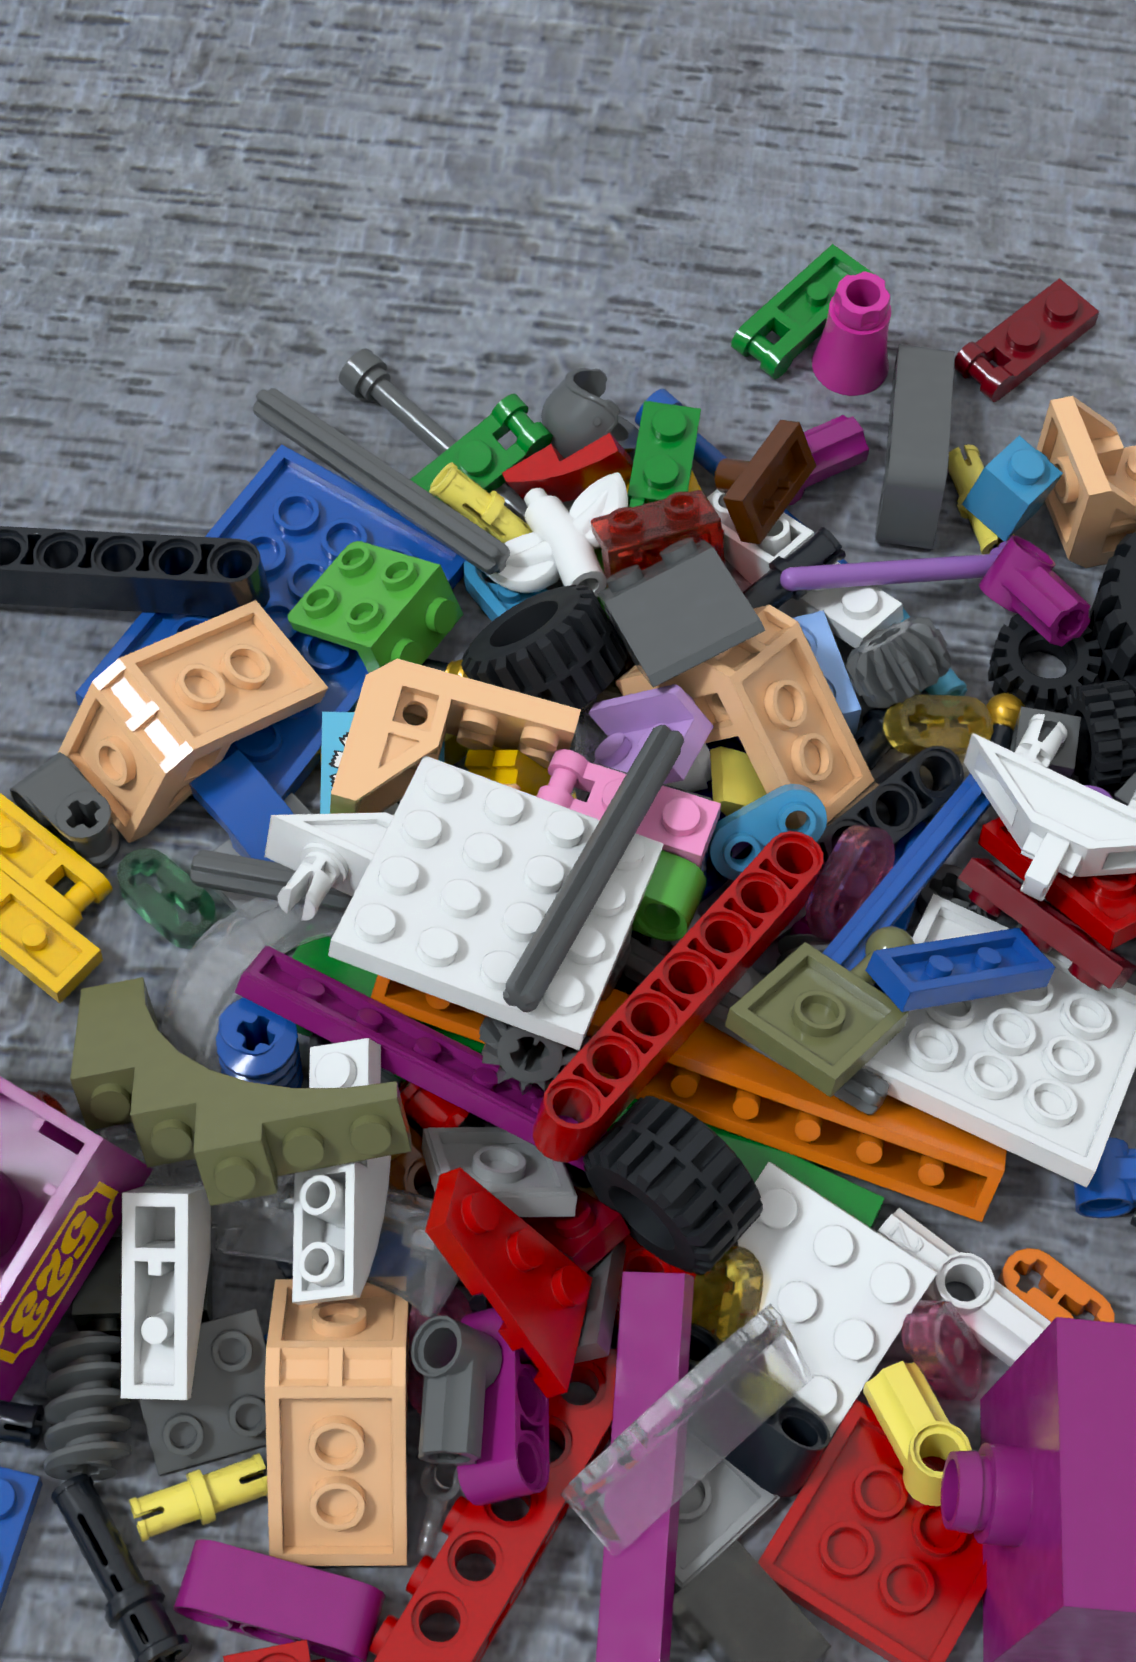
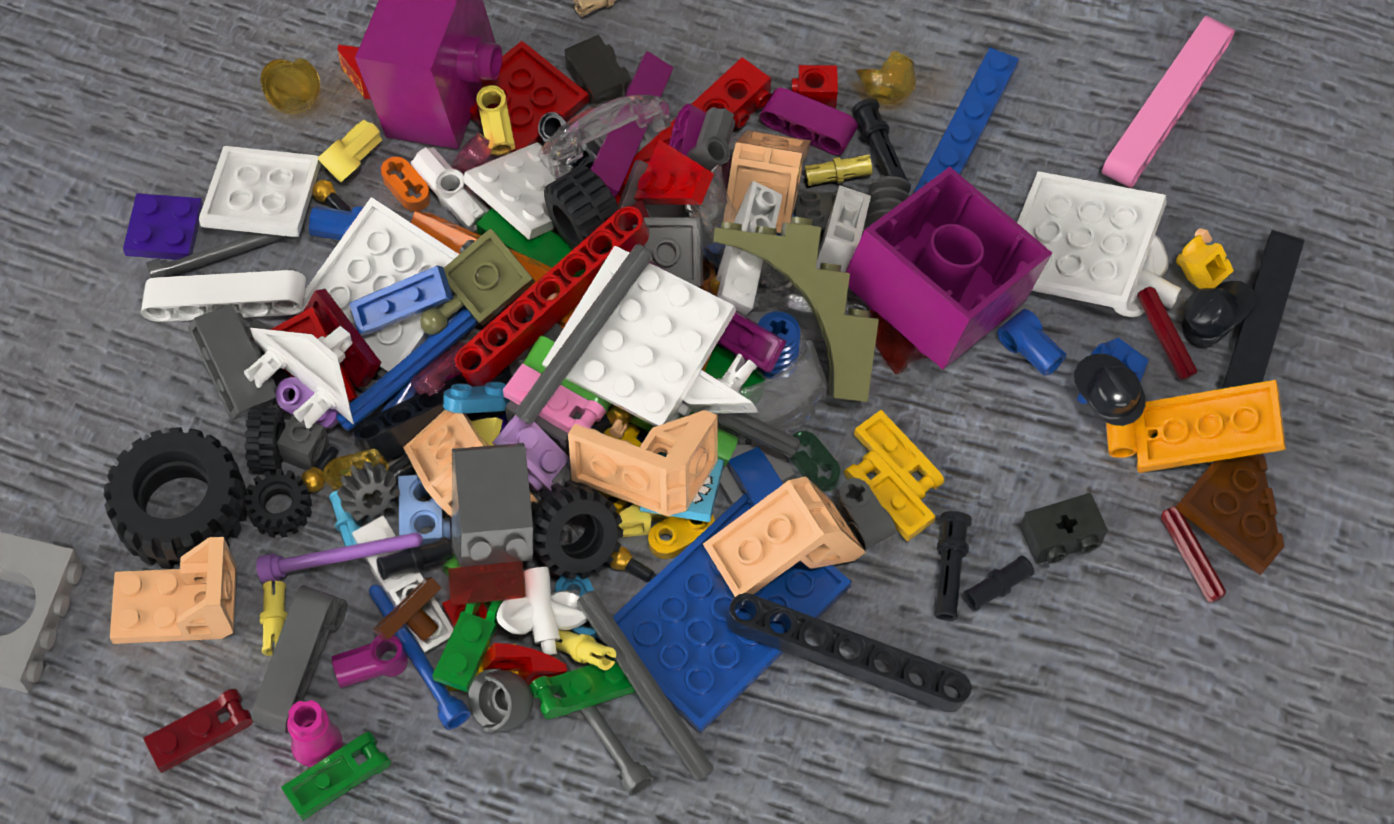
camera: 165 degrees left, 0 degrees up
bright green bracket [287,541,463,673] -> none
dark azure brick [962,435,1063,541] -> none
magenta piece [978,535,1091,647] -> none

